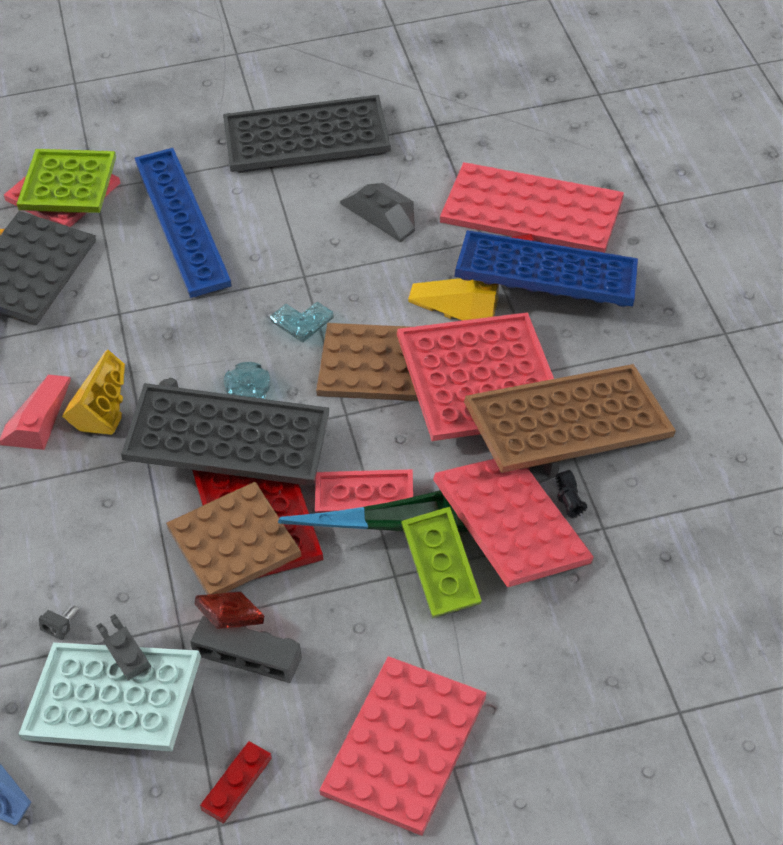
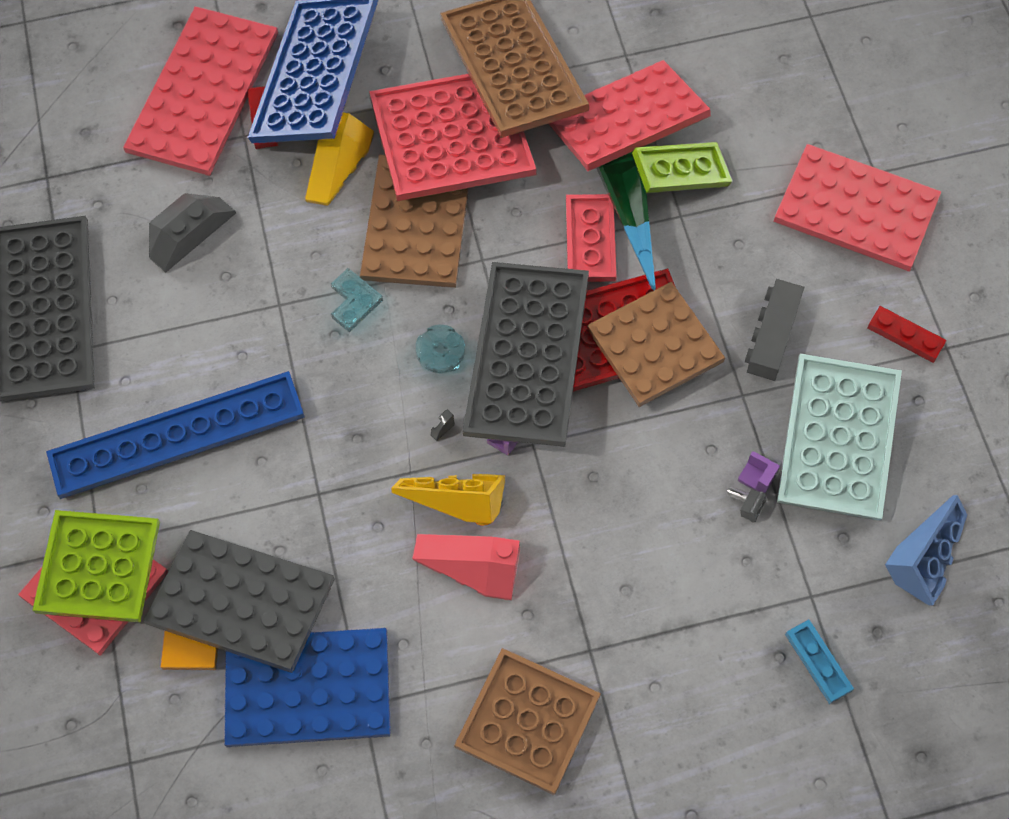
camera: 90 degrees left, 15 degrees up
dark grey hinge [96,614,151,681] -> none
clear red plate [194,591,265,629] -> none
black connector [555,470,588,518] -> none
none -> medium lavender panel [738,451,780,493]

